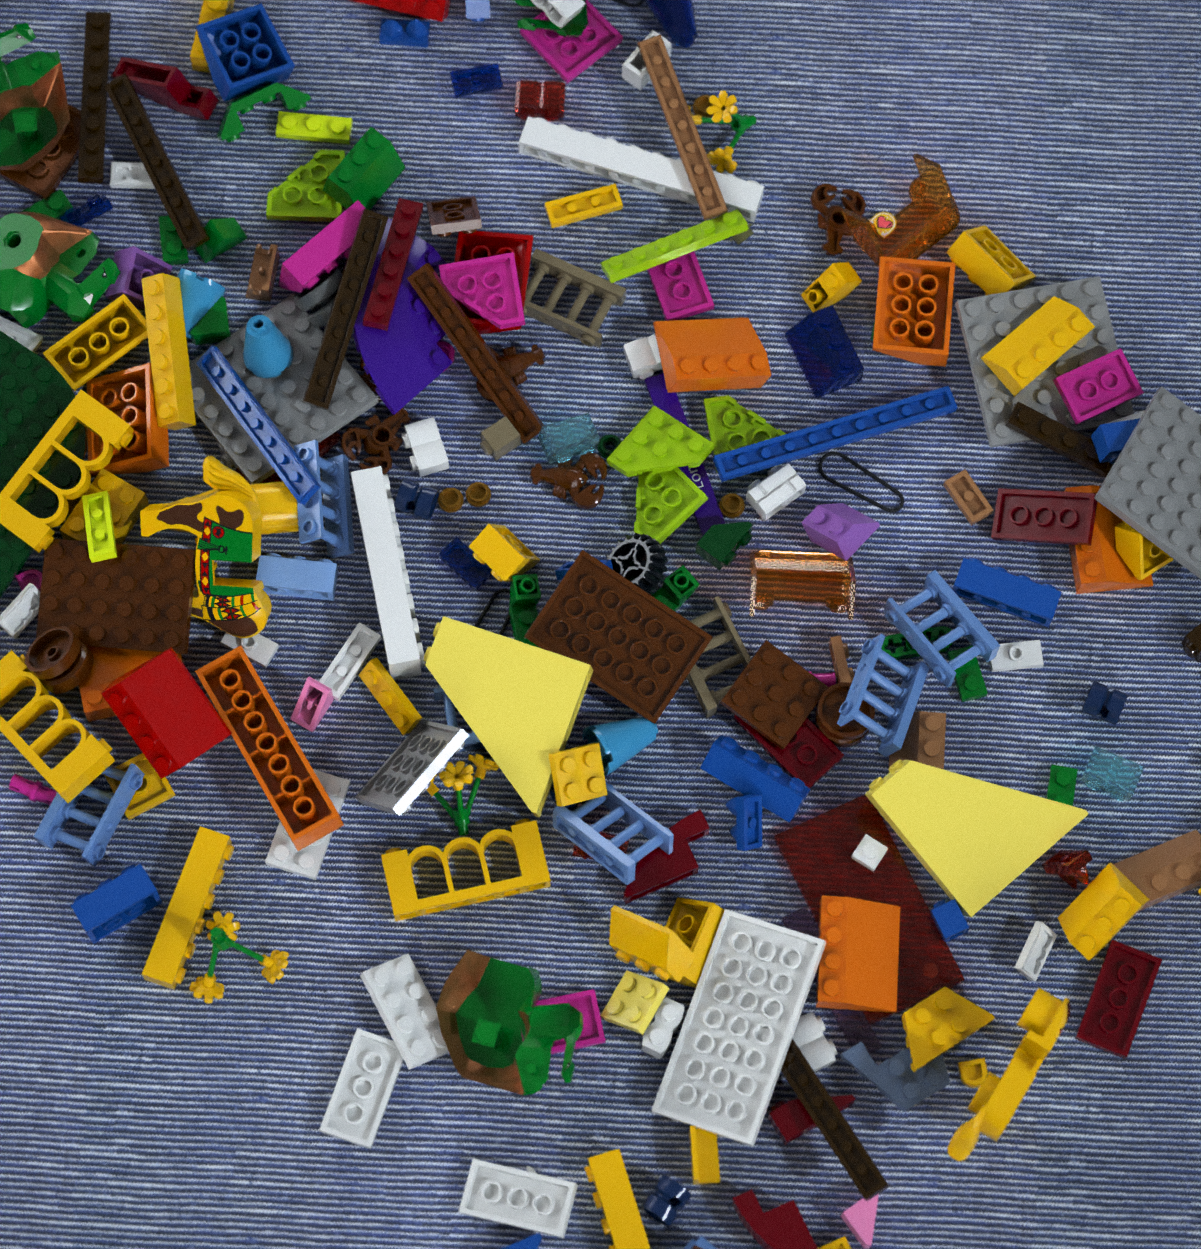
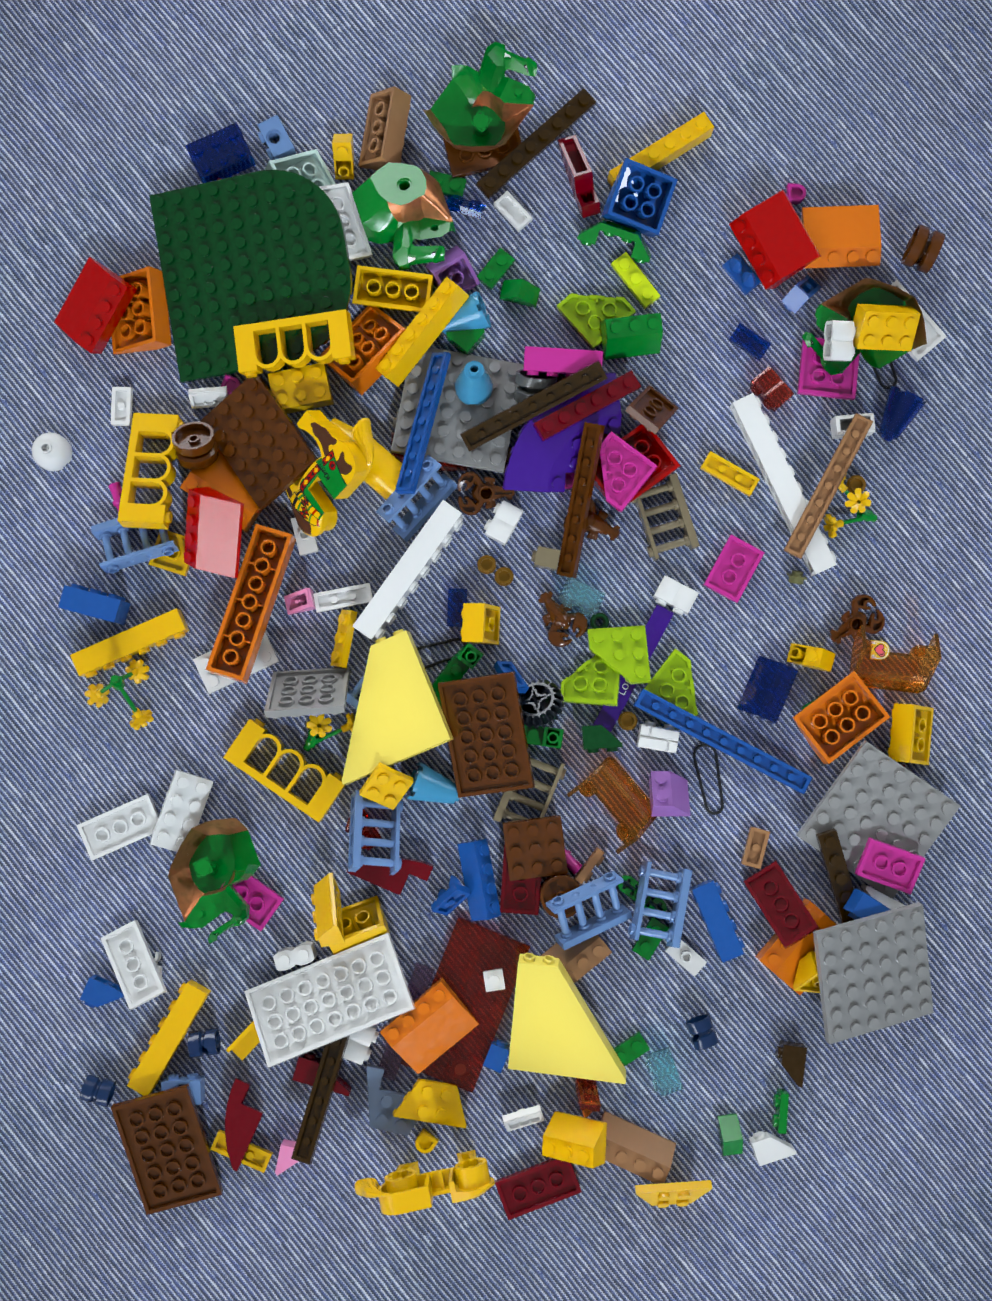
camera: 50 degrees right, 15 degrees up
neon yellow plate [82,490,117,563] -> none
dark brown plate [104,73,210,252] -> none
medium nougat hinge [246,243,280,302] -> none
light blue brick [256,553,338,601] -> none
dark blue wheel [394,478,440,521] -> none
lime plate [600,209,749,283] -> none
light yellow plate [600,970,670,1035] -> none
orange slope [653,317,771,393] -> none
yellow slope [981,296,1095,396] -> none

